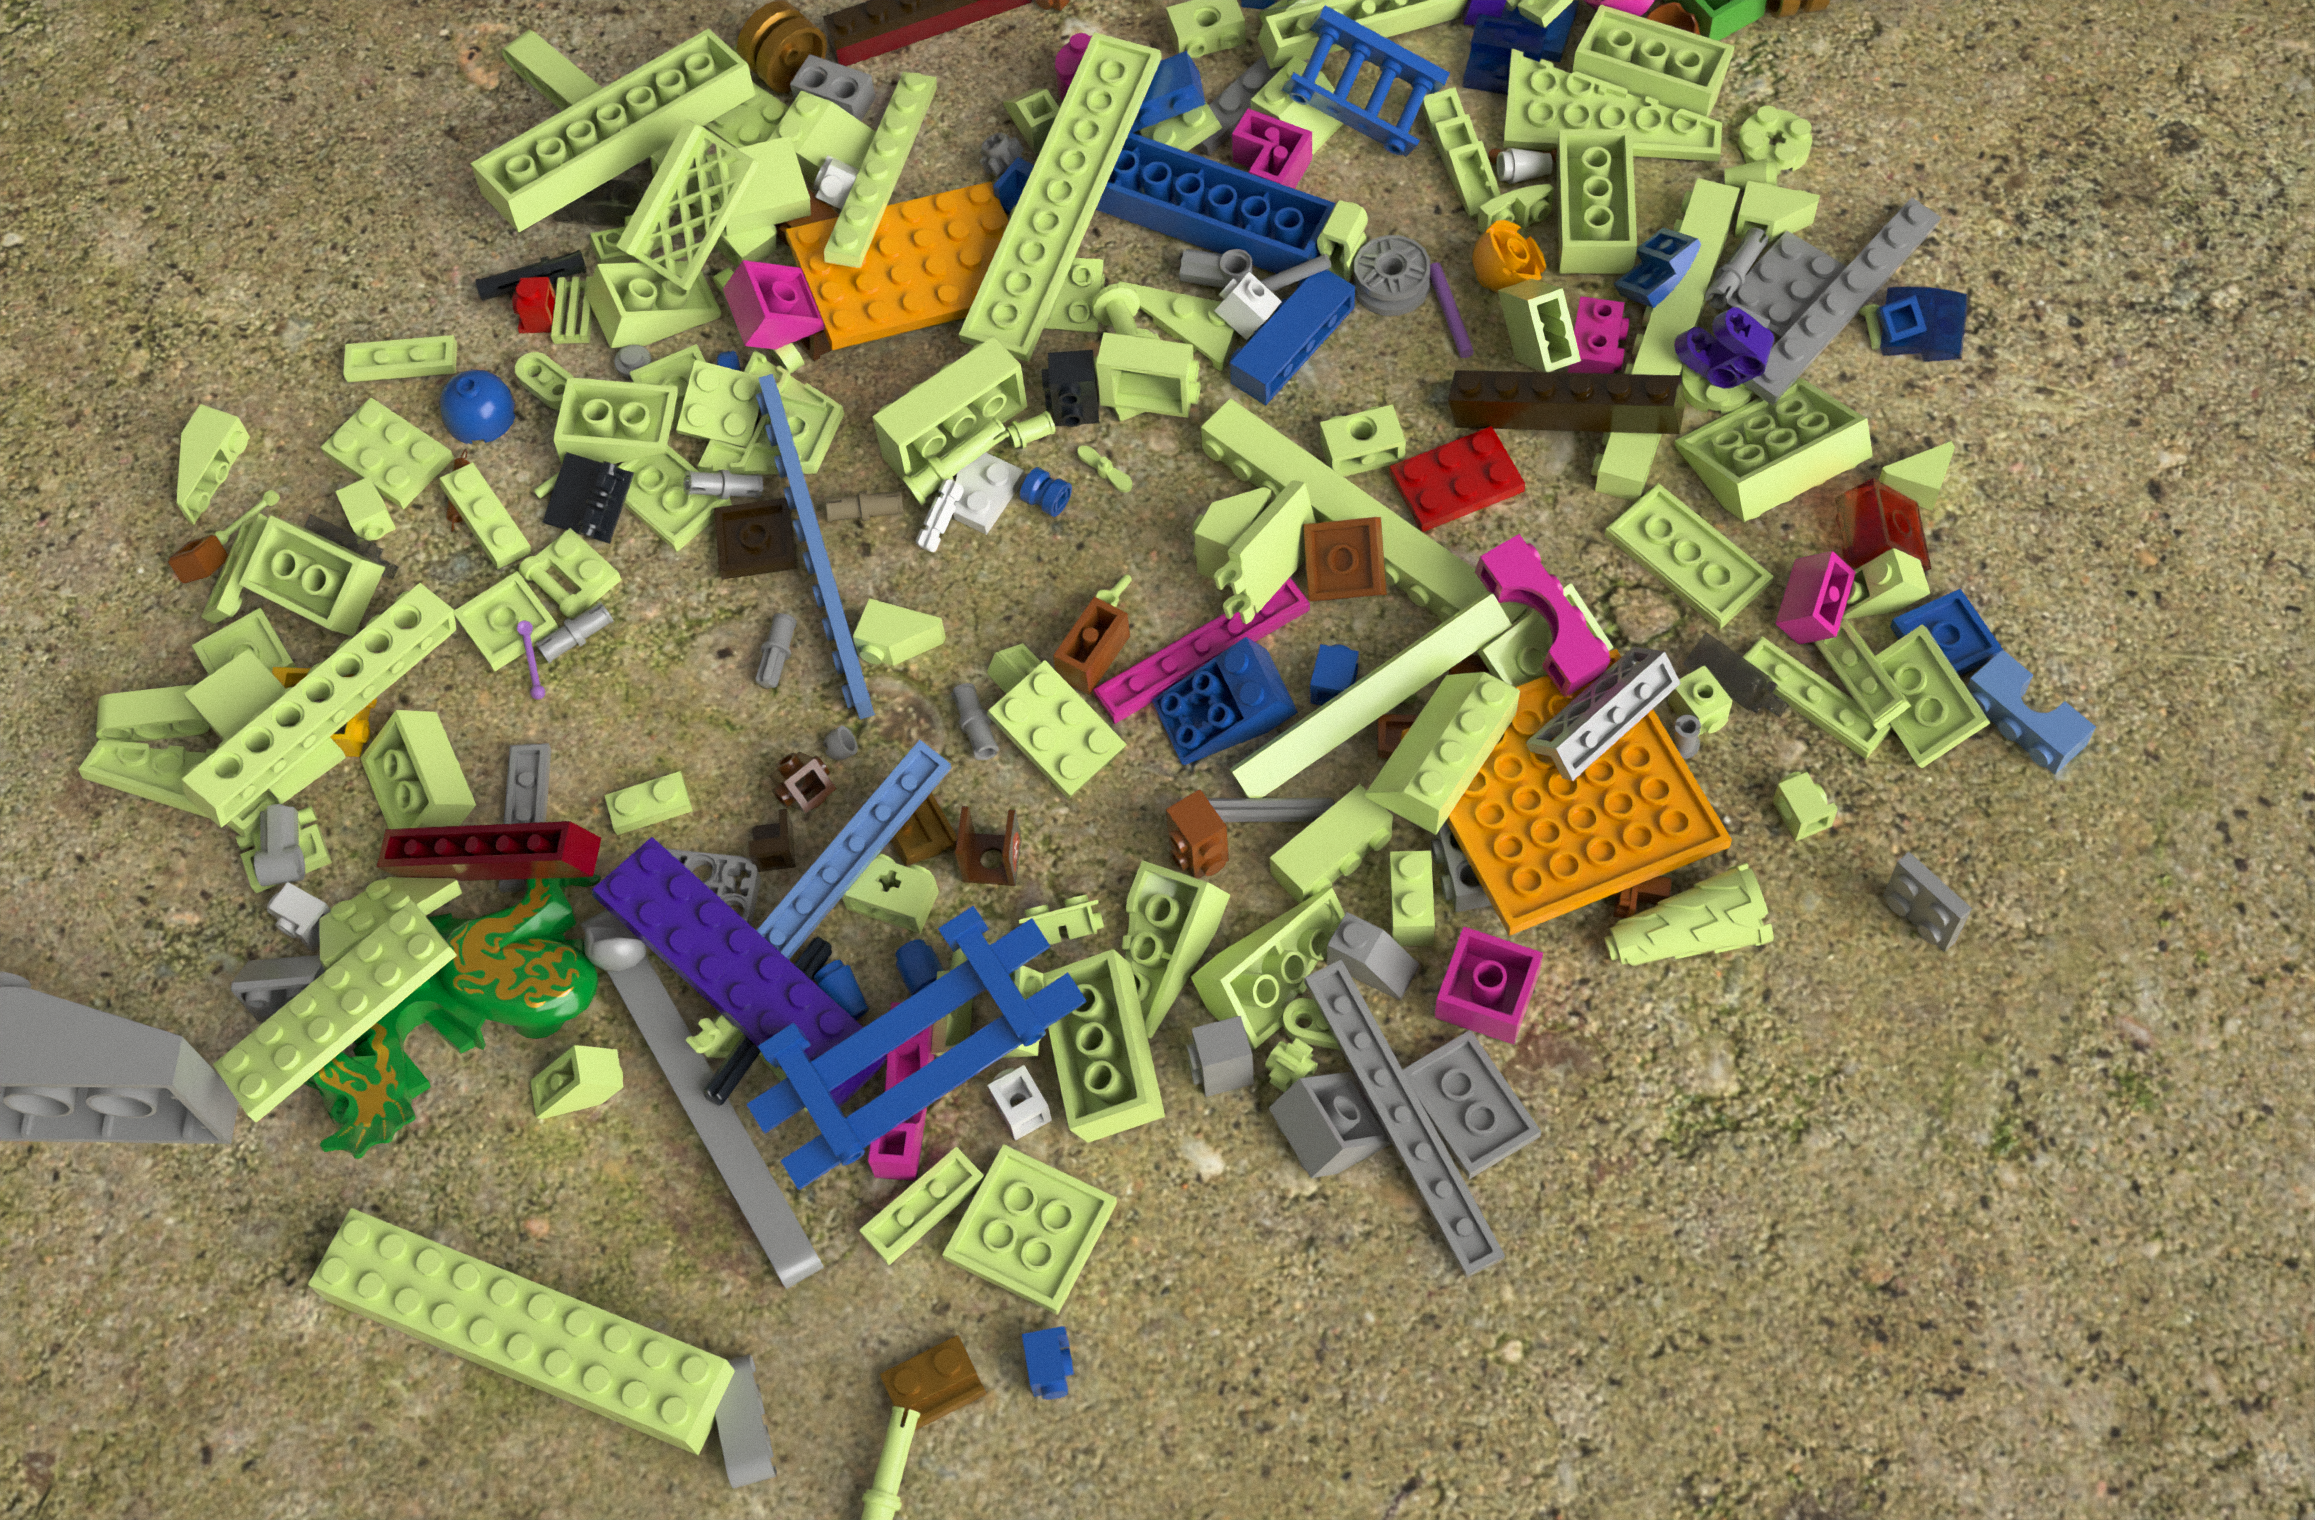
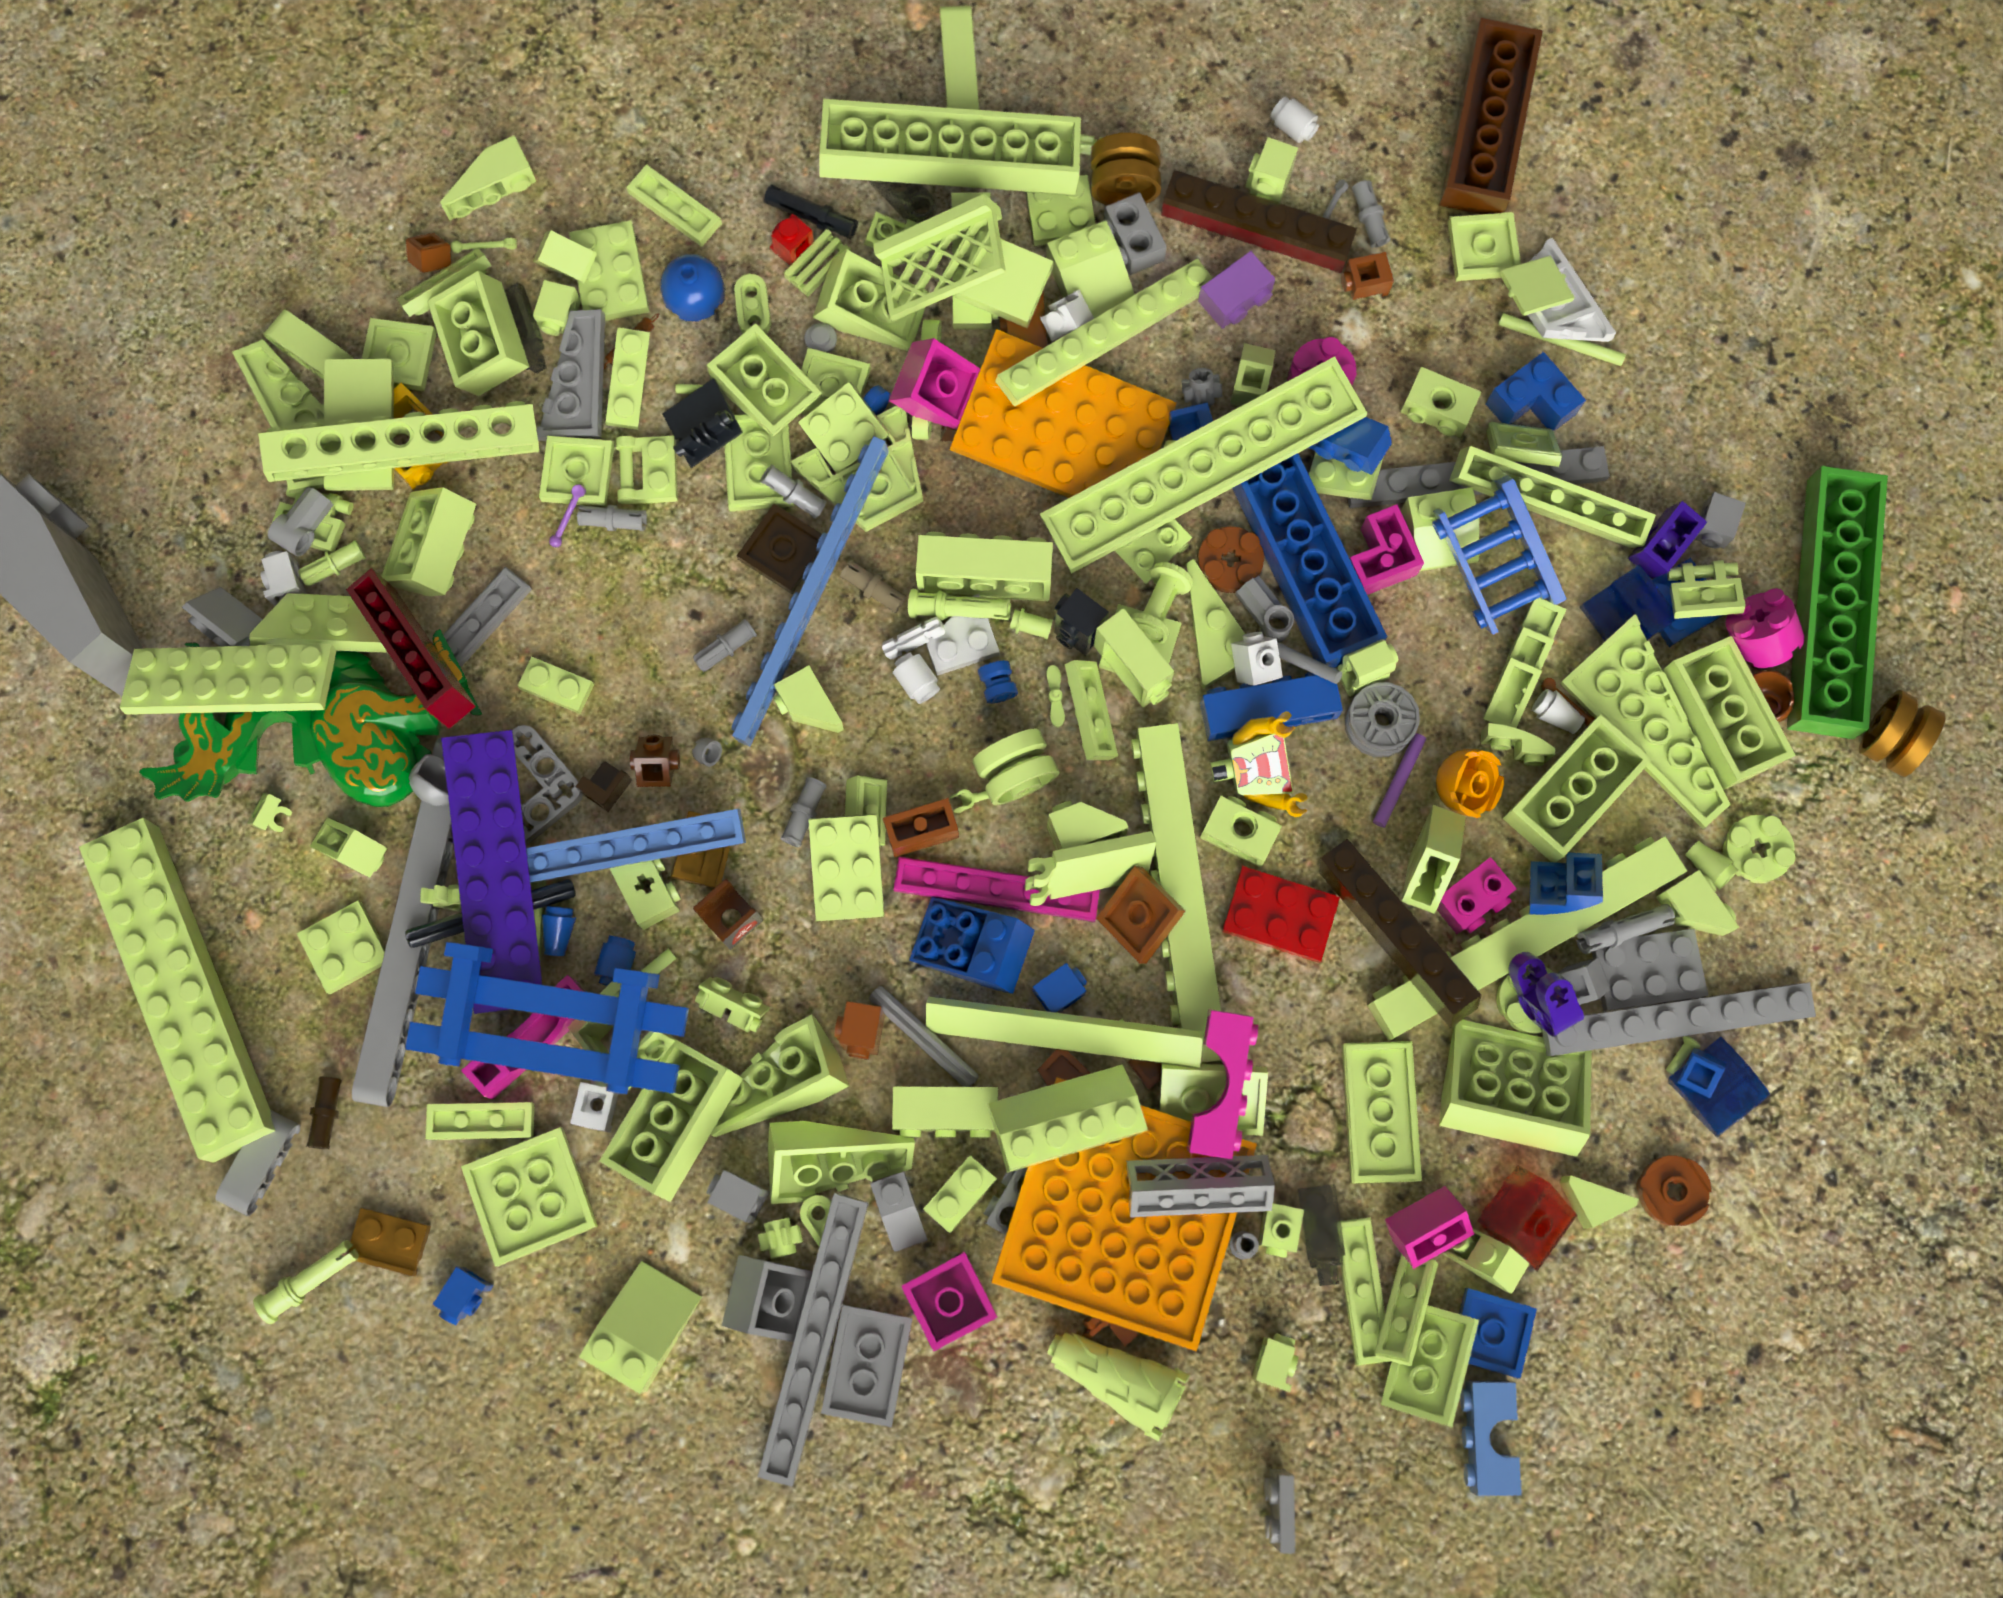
camera: 35 degrees right, 15 degrees up
none -> yellowish green tile [247,793,292,832]
none -> yellowish green plate [297,901,385,995]
none -> yellowish green axle [298,540,366,586]
none -> dark brown pin [306,1076,342,1150]
none -> yellowish green slope [533,230,597,283]
none -> light grey wing [537,309,605,441]
none -> yellowish green slope [579,1261,702,1394]
none -> white brick [893,653,940,704]
none -> yellowish green wheel [972,728,1060,805]
none -> yellowish green plate [1065,660,1118,761]
none -> dark orange plate [1197,526,1264,593]
none -> medium lavender brick [1198,251,1275,329]
none -> torso [1210,711,1308,817]
none -> dark orange plate [1636,1155,1712,1226]

